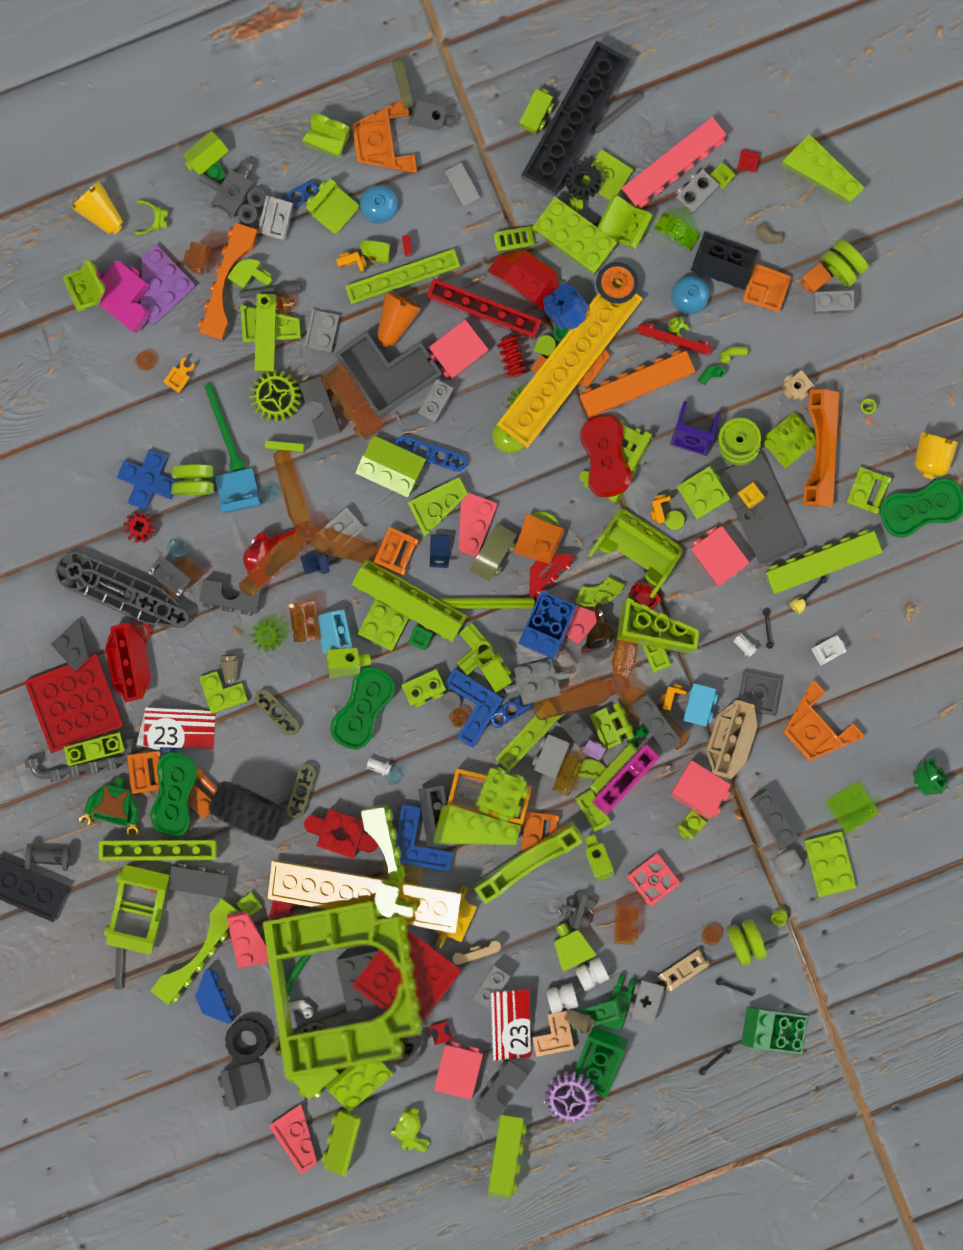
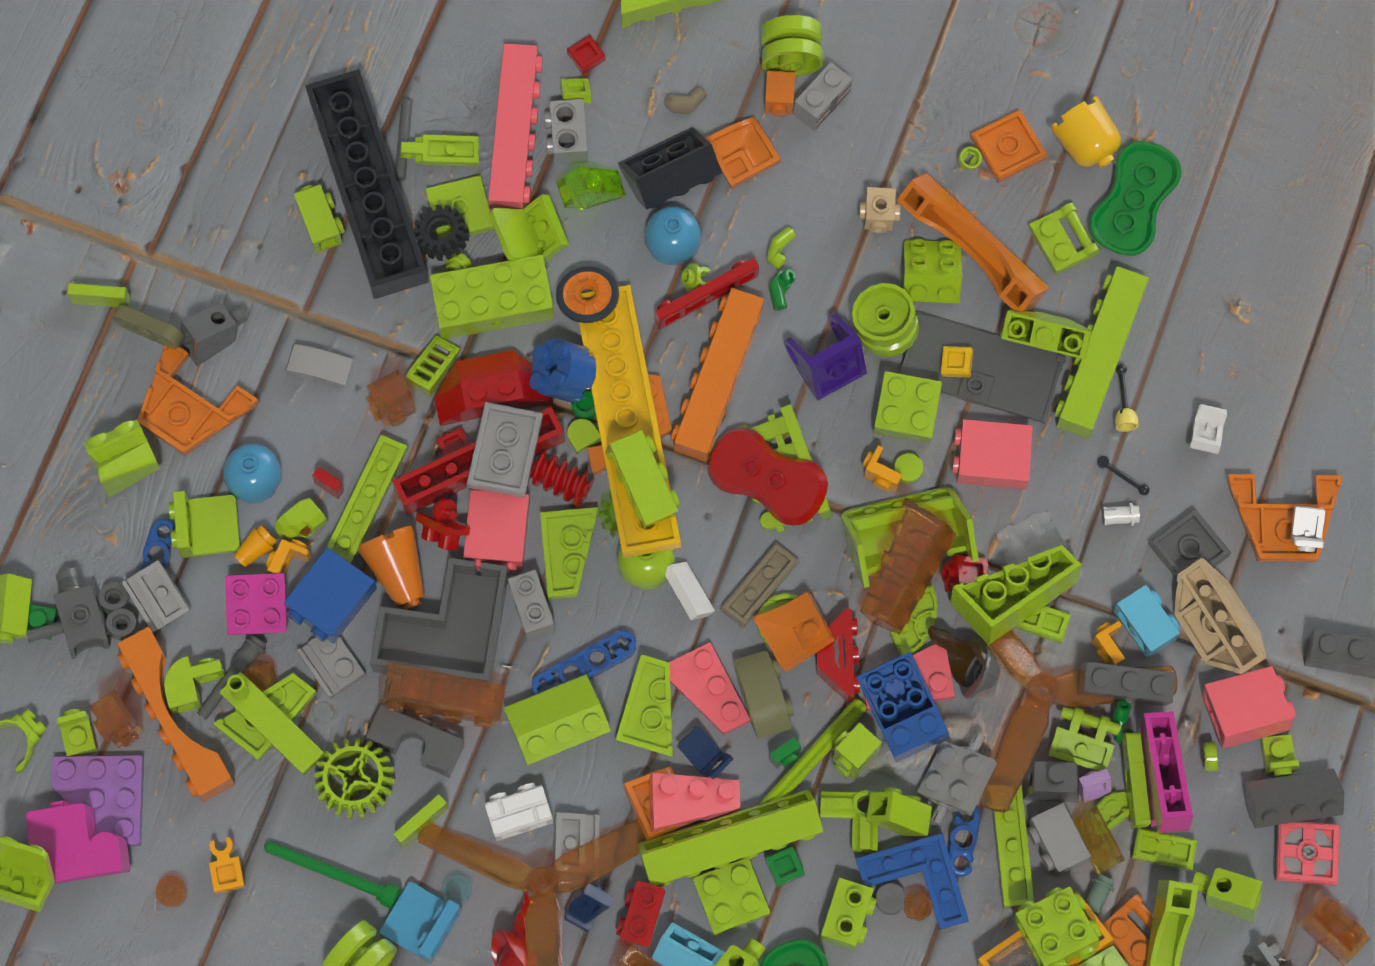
camera: 50 degrees left, 15 degrees down
none -> lime bracket [56,709,98,757]
none -> lime tile [67,283,130,307]
none -> dark pink hinge [225,573,288,635]
none -> light orange cone [233,525,278,568]
none -> blue brick [284,547,377,644]
none -> clear orange brick [365,370,416,428]
none -> lime hinge [400,134,479,167]
none -> red hips [415,498,470,550]
none -> red tile [435,427,470,456]
none -> light grey tile [466,402,543,499]
none -> white brick [484,783,553,842]
none -> lime wing [540,507,599,600]
none -> lime wedge [605,430,680,529]
none -> red bracket [616,880,666,948]
none -> coral wing [650,773,740,833]
none -> white tile [665,561,715,620]
none -> dark tan tile [721,543,799,629]
none -> green plate [769,737,802,769]
none -> lime brick [832,722,882,781]
none -> clear orange wedge [860,498,957,635]
none -> orange tile [970,109,1048,183]
none -> lime slope [1001,310,1092,360]
none -> sand green pin [1085,874,1115,915]
none -> lime tile [1202,741,1218,772]
none -> dark grey brick [1245,769,1344,829]
none -> white bracket [1290,505,1325,552]

